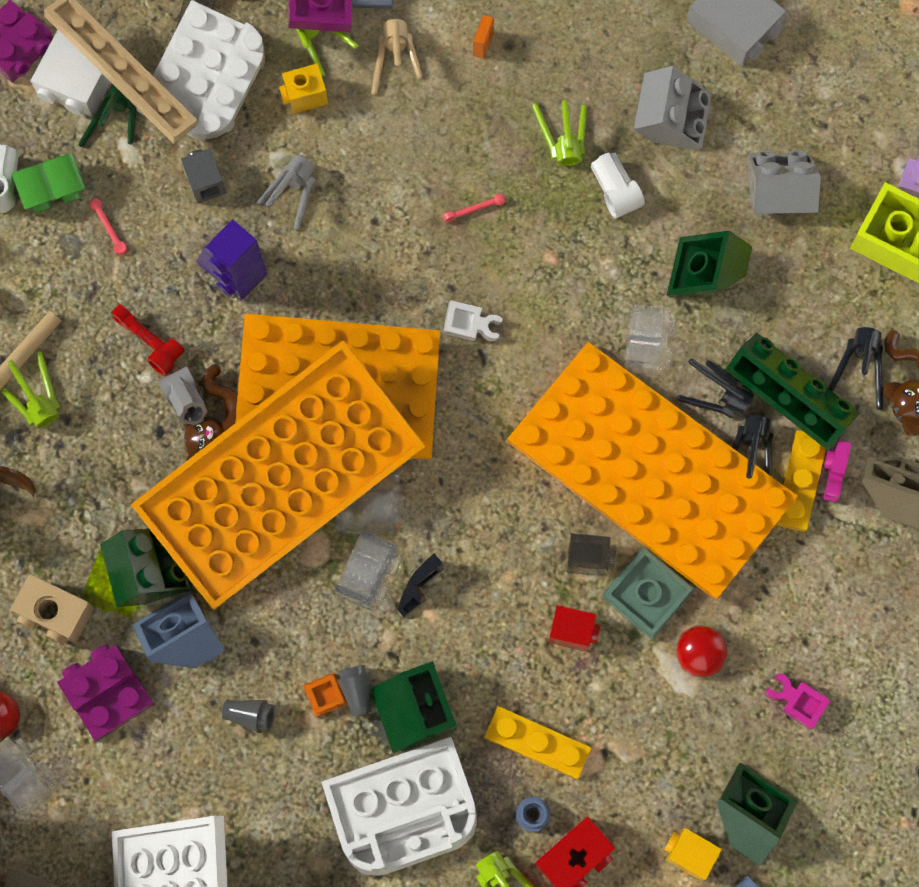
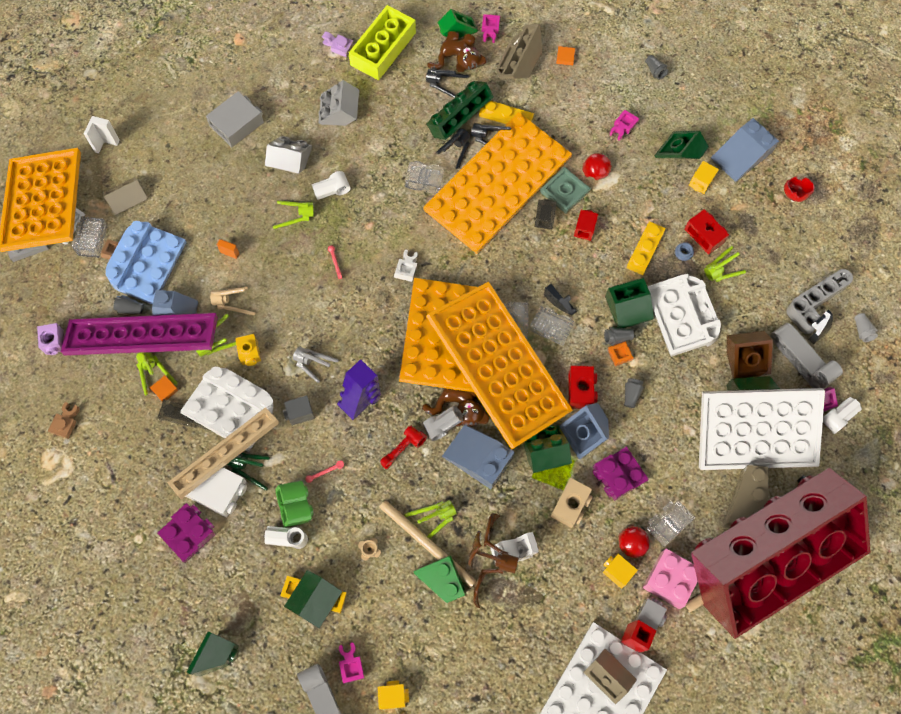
camera: 90 degrees left, 5 degrees down
dark green slope [667,230,752,298] -> none
dark pink plate [823,440,851,503] -> none
none -> sand blue slope [442,425,514,489]
none -> red brick [568,365,598,409]

